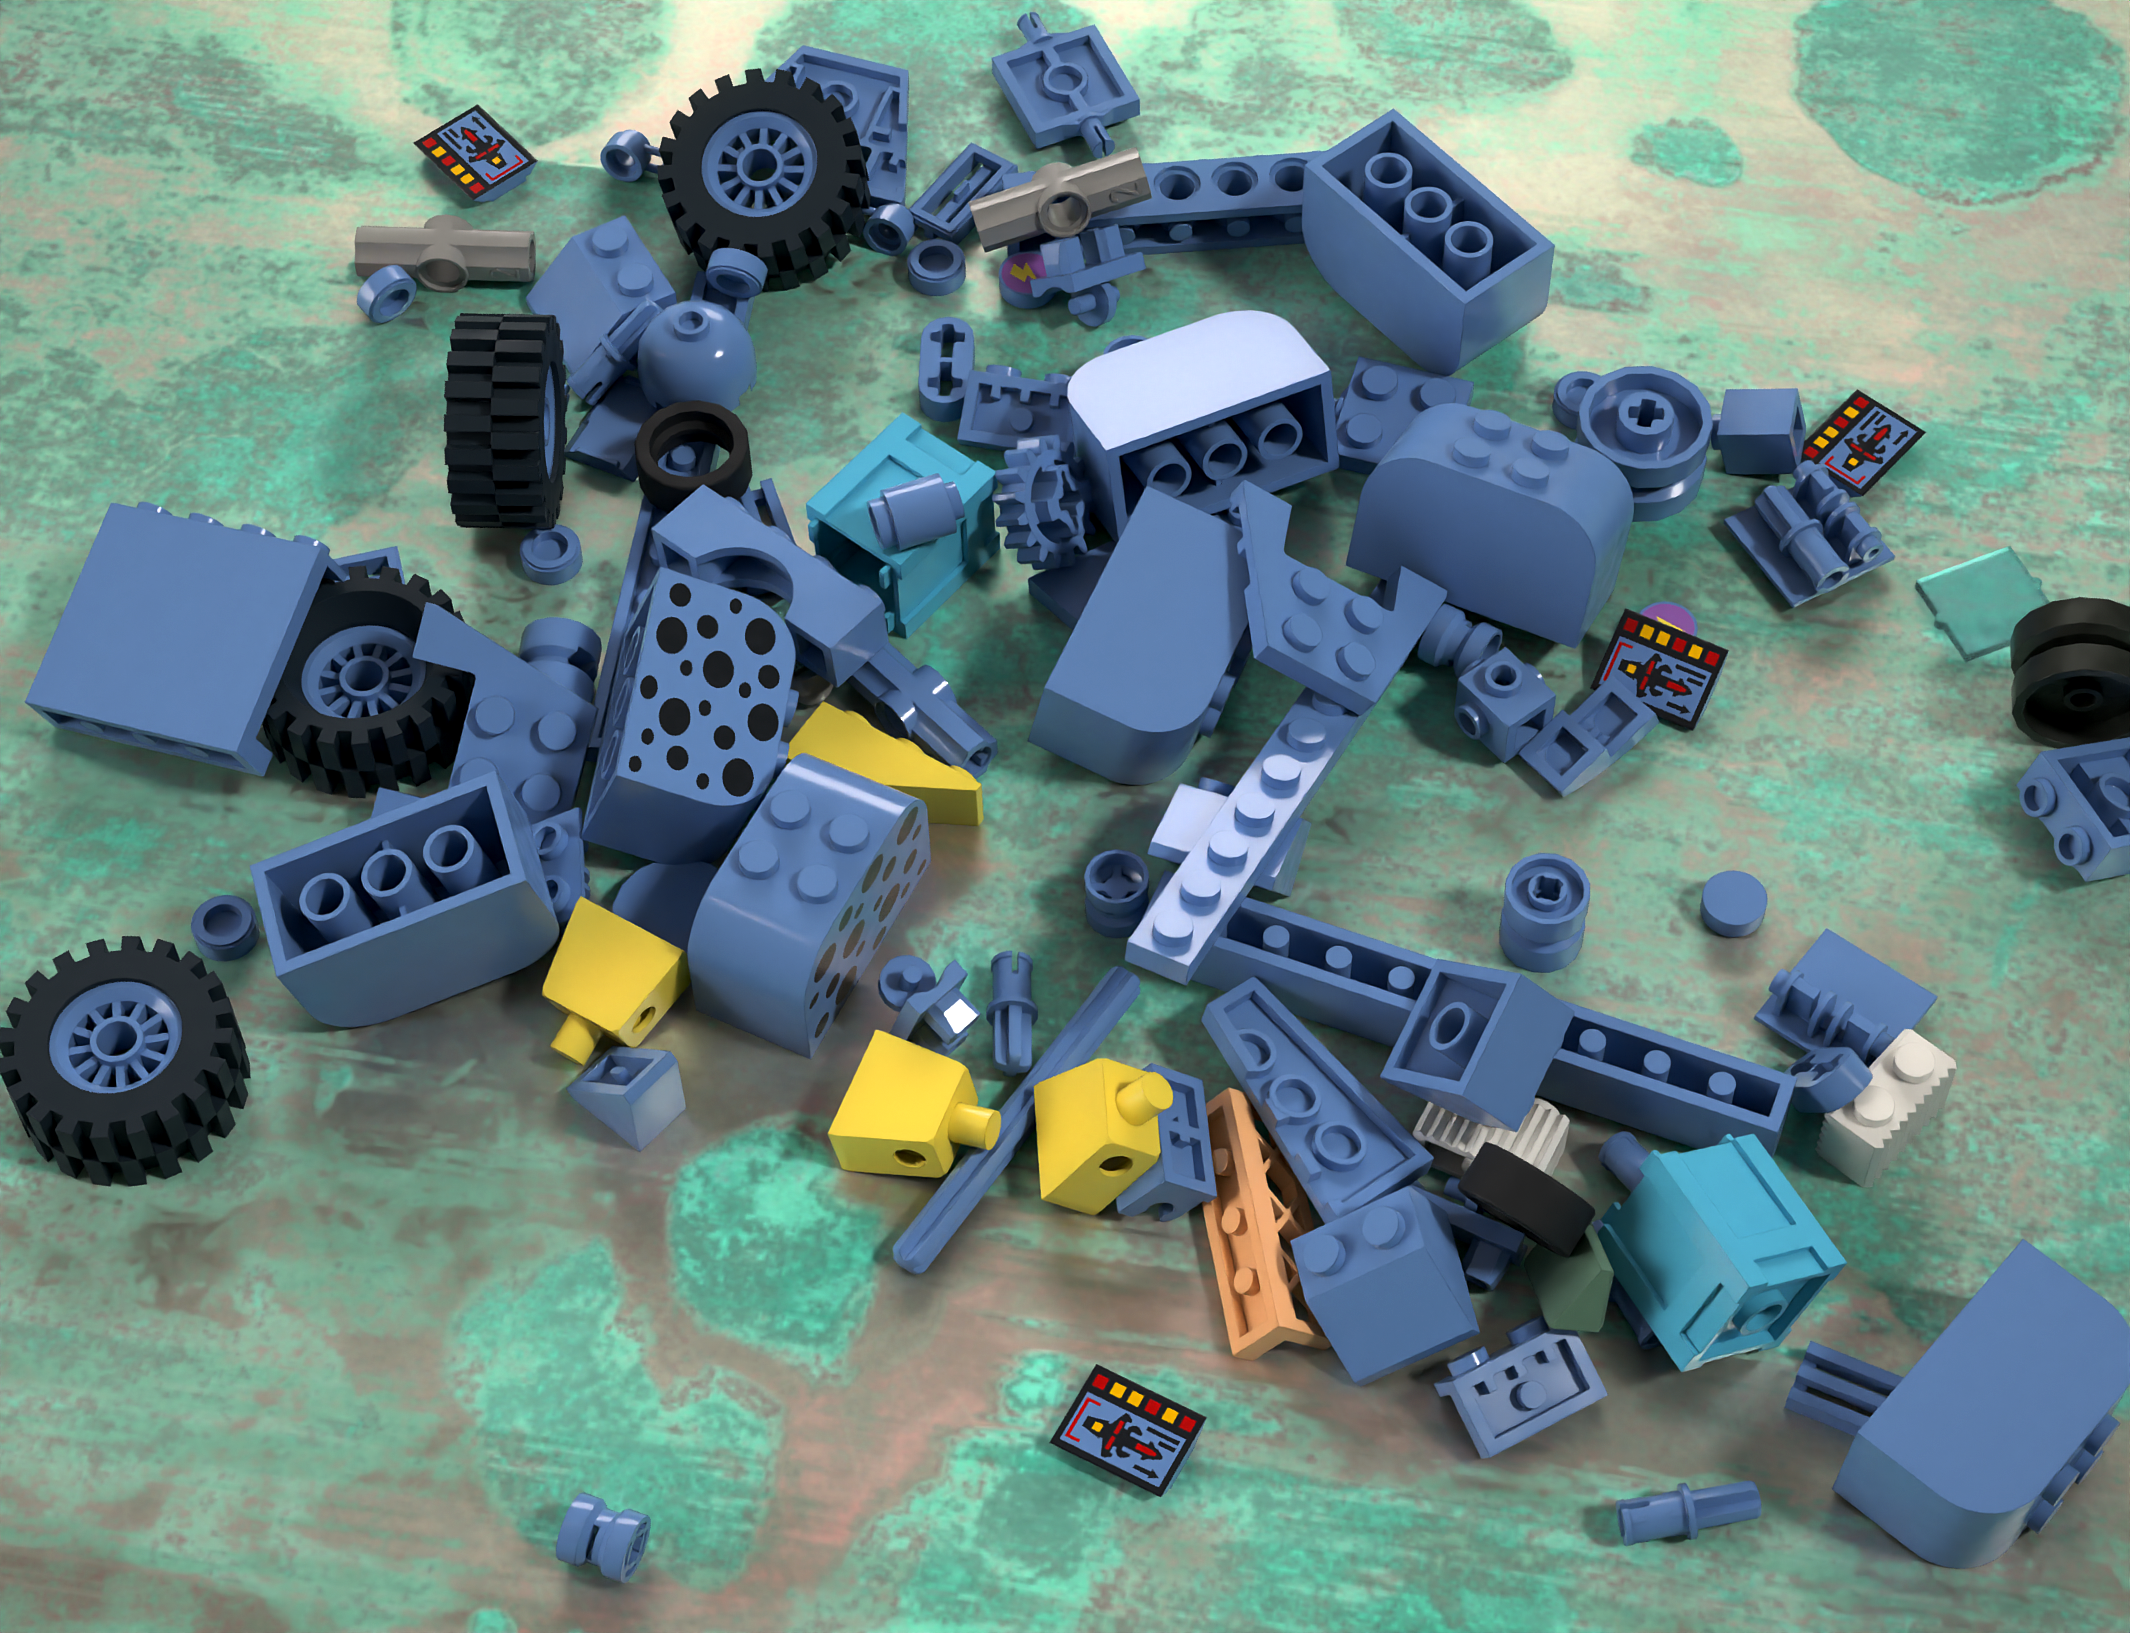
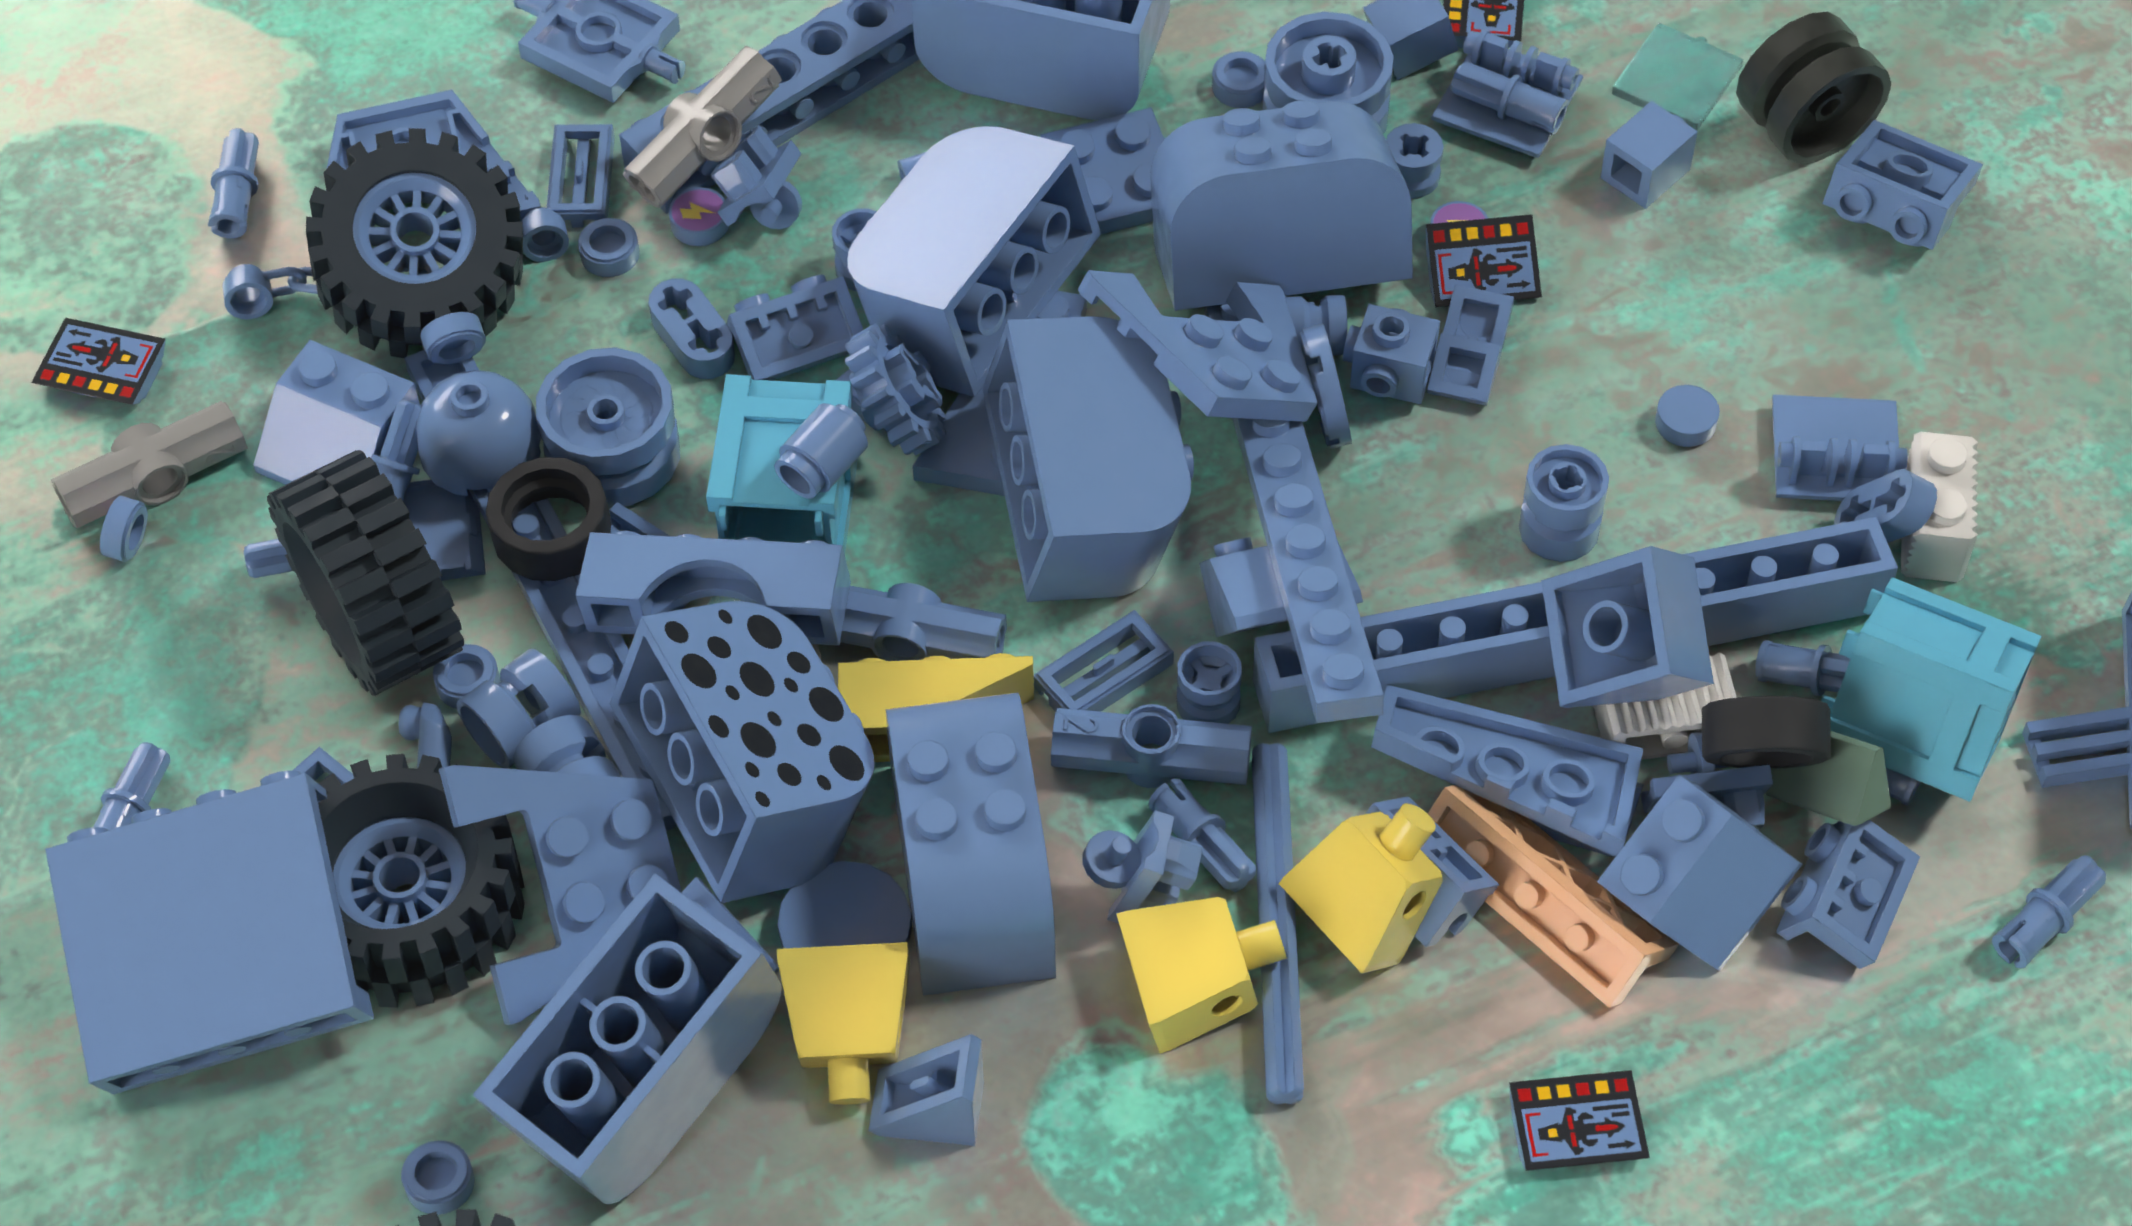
camera: 35 degrees left, 0 degrees up
none -> medium blue axle [93,742,170,830]
none -> medium blue axle [208,128,259,238]
none -> medium blue arm [399,702,452,769]
none -> medium blue wheel [456,649,581,769]
none -> medium blue wheel [536,347,680,508]
none -> medium blue tile [1034,610,1174,712]
none -> medium blue piece [1051,704,1252,788]
none -> medium blue tile [1300,323,1352,449]
none -> medium blue wheel [1386,123,1444,199]
none -> medium blue brick [1600,101,1698,209]

